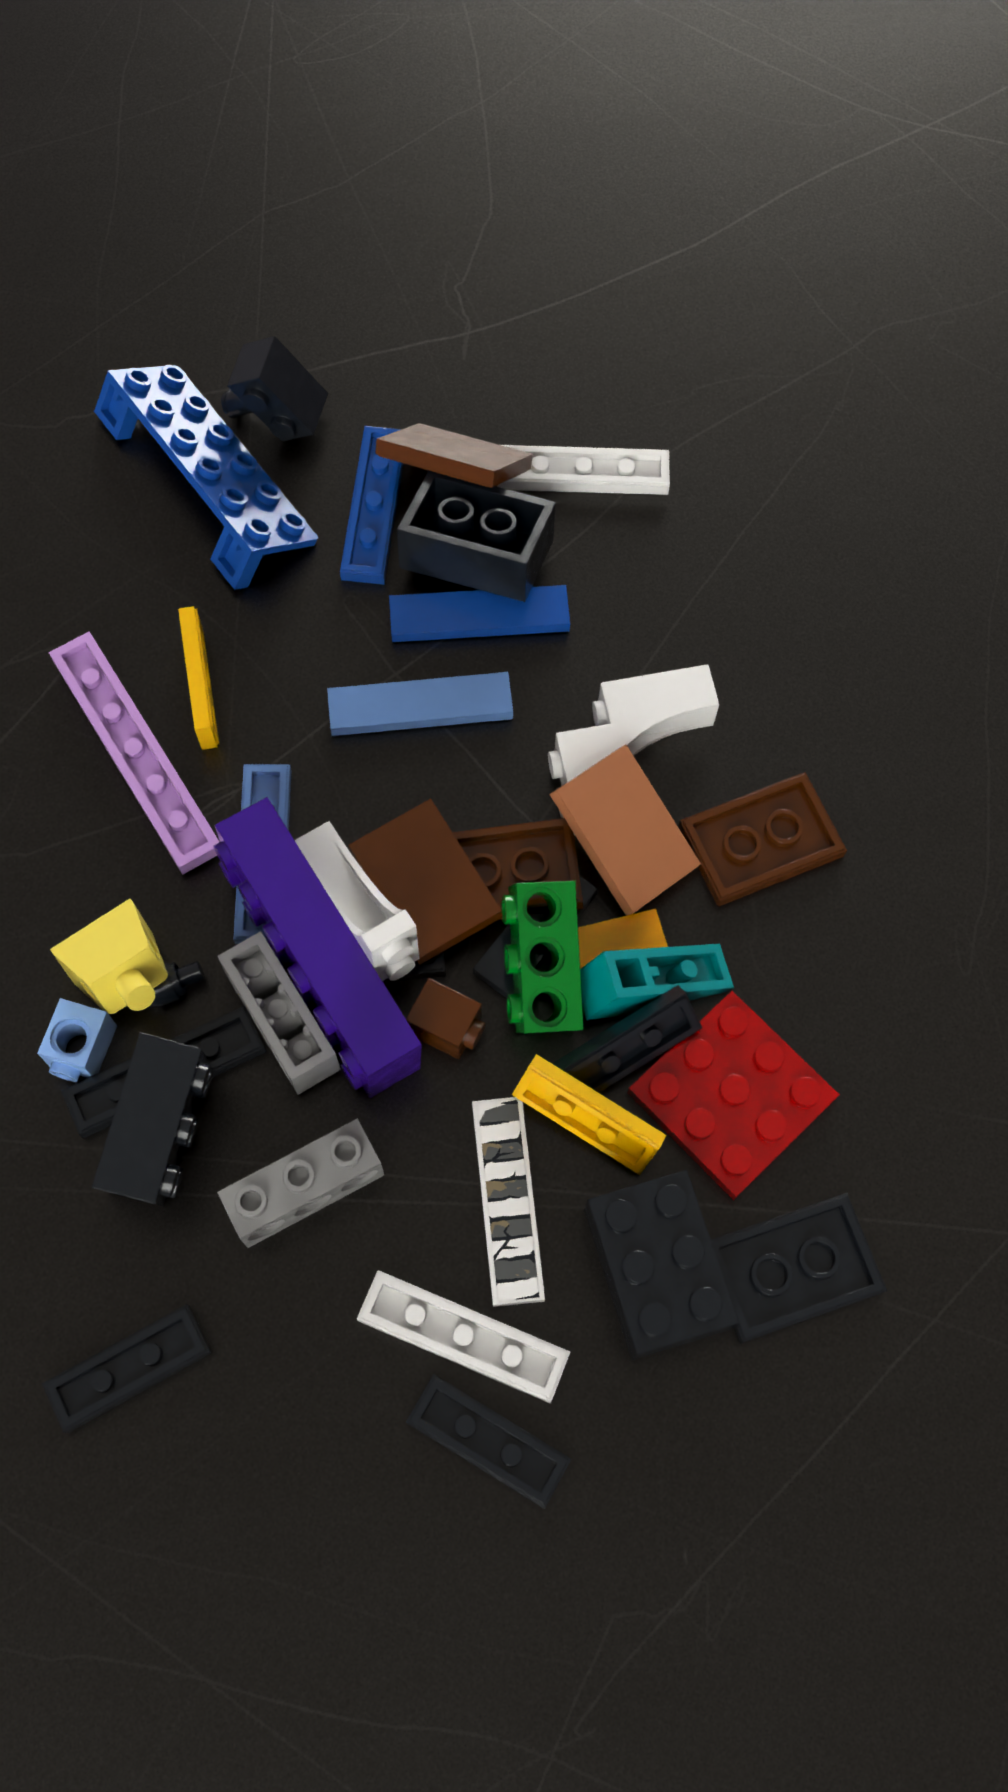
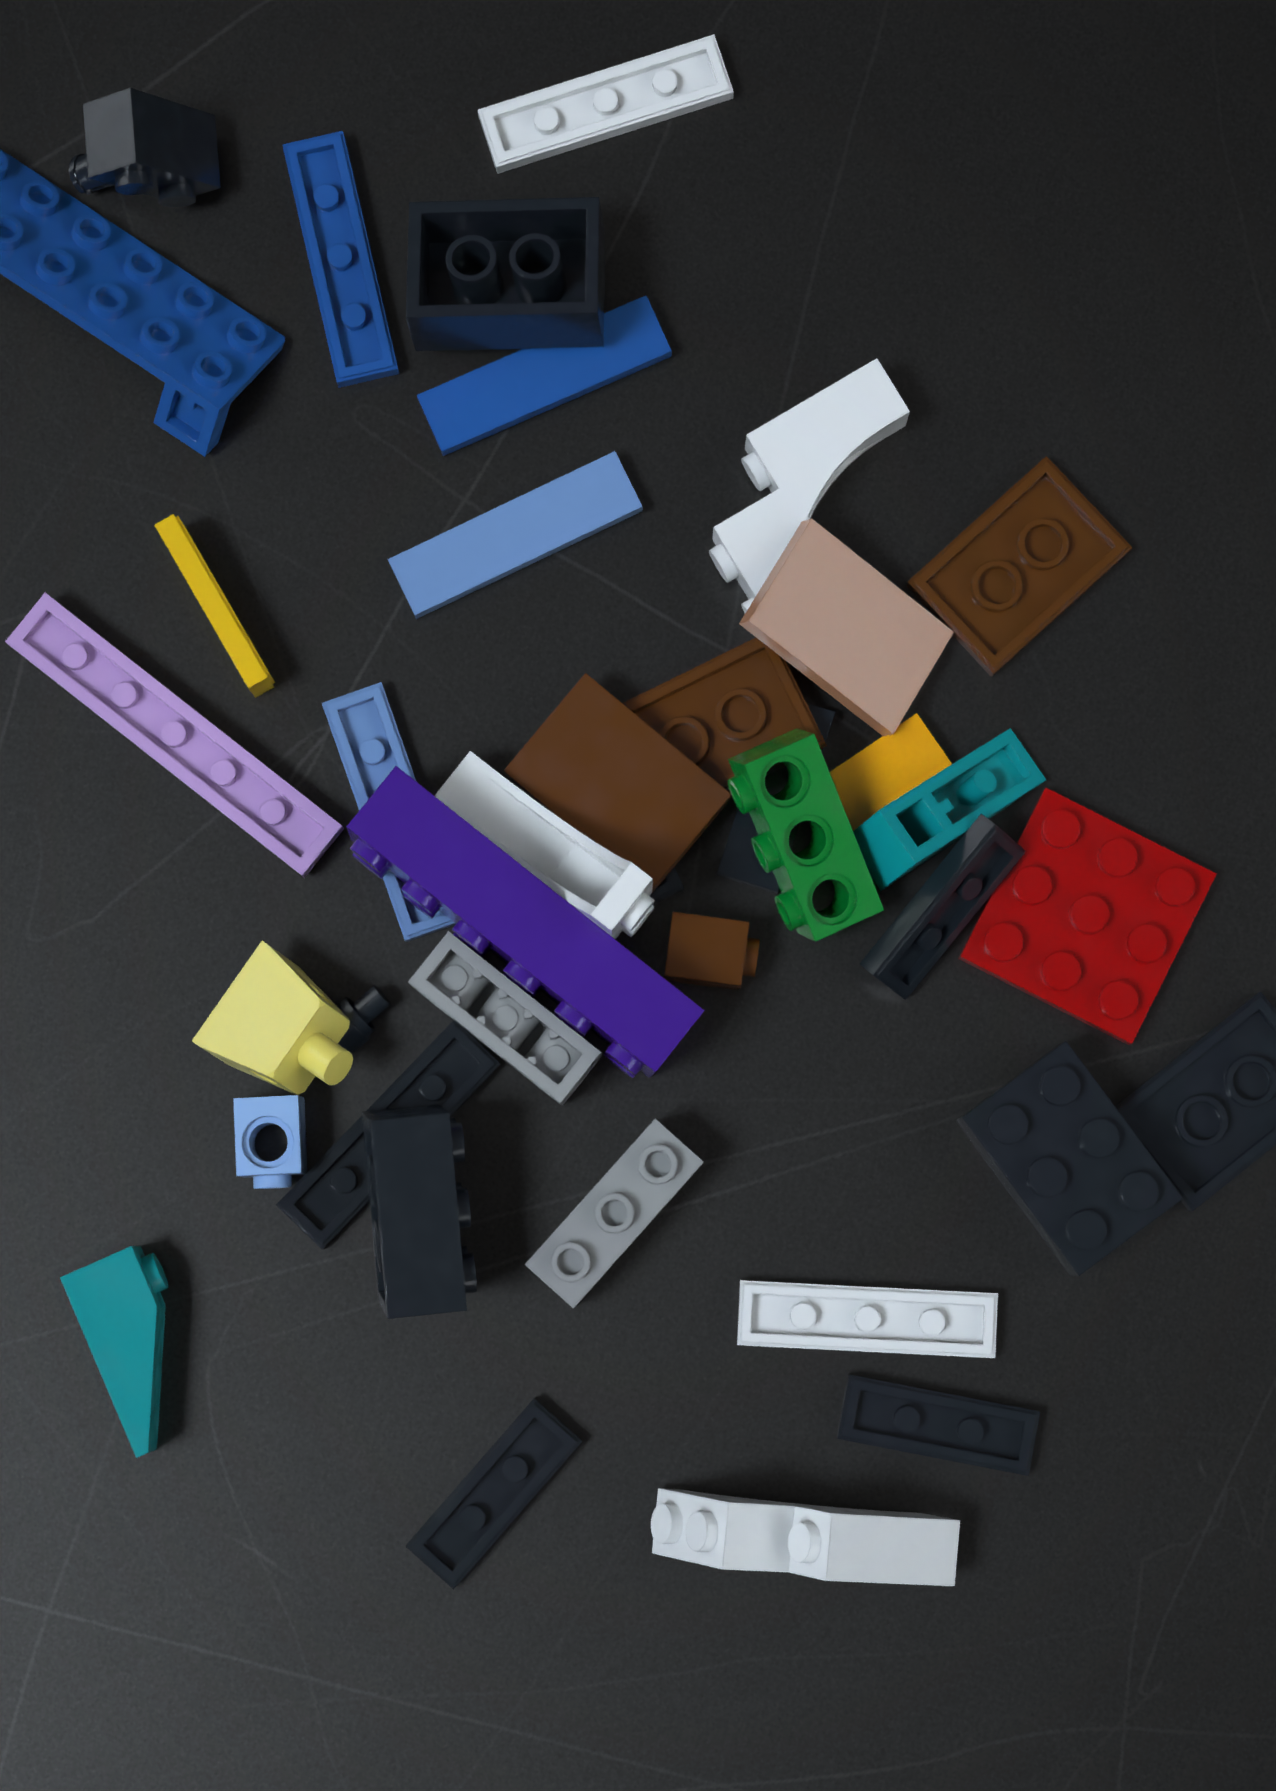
camera: 15 degrees left, 15 degrees up
tile [375,423,533,488] -> none
tile [472,1097,545,1307] -> none
yellow tile [512,1054,666,1175] -> none
none -> white arch [651,1488,960,1586]

